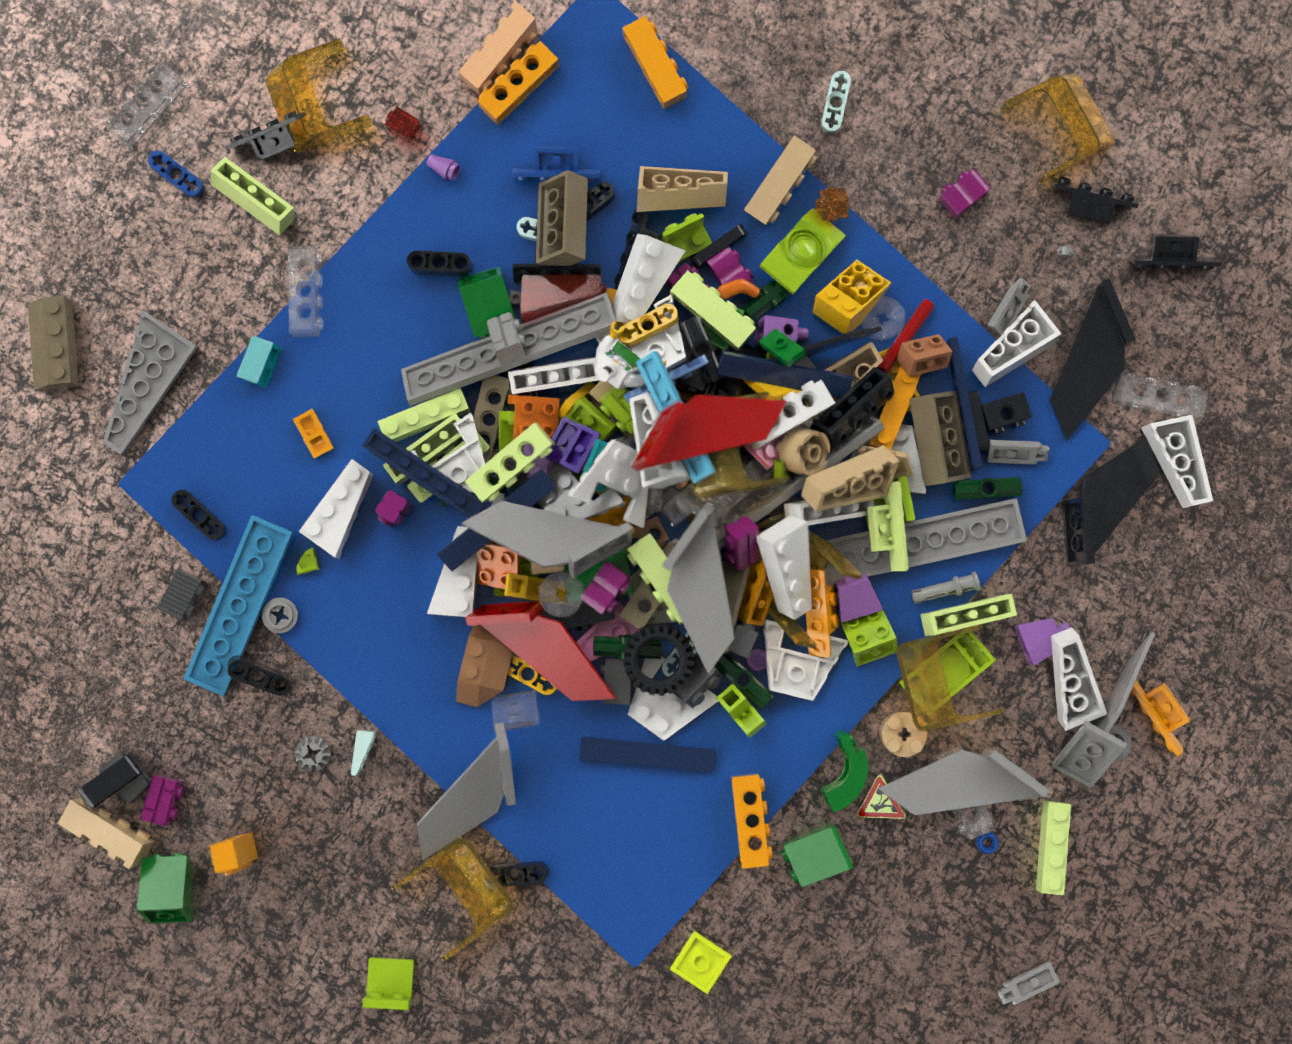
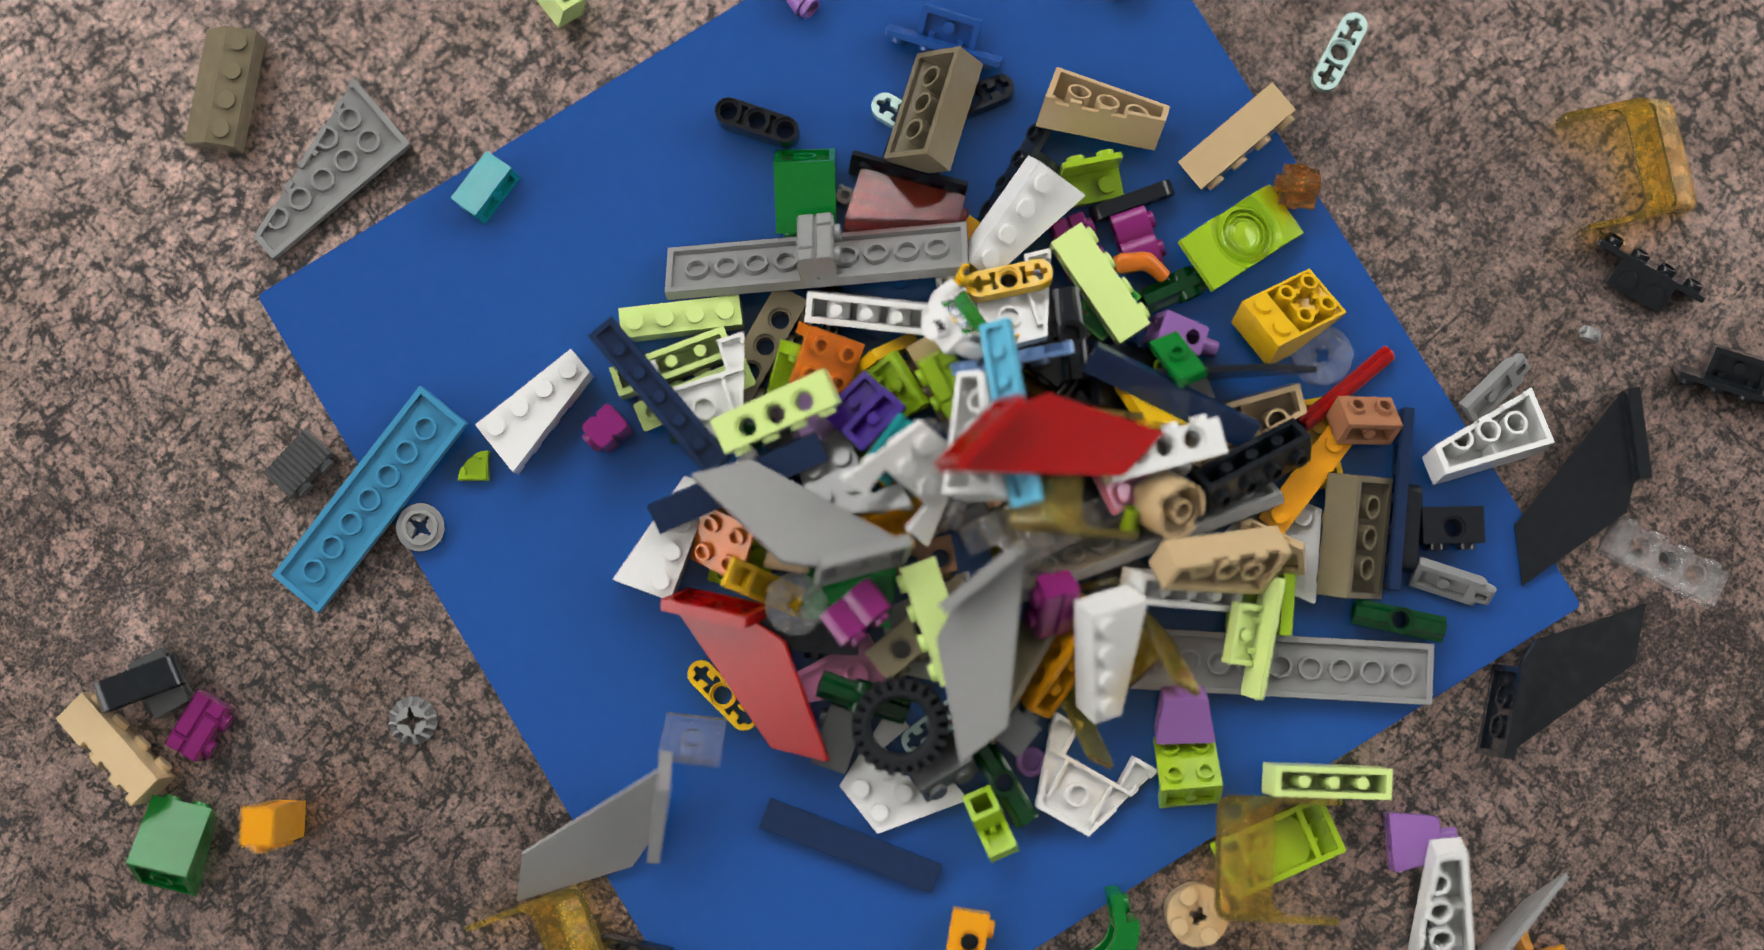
camera: 20 degrees right, 0 degrees up
black beam [171,490,226,540] -> none
black beam [227,655,290,696] -> none
clear brick [288,245,323,337] -> none
light orange slope [293,408,334,459] -> none
light aqua slope [351,730,377,776] -> none
medium nougat wedge [456,625,513,707] -> none
light orange bracket [806,570,839,657] -> none
light grey pin [911,571,981,604] -> none
magenta brick [939,169,991,219] -> none
white wedge [1141,415,1213,508] -> none

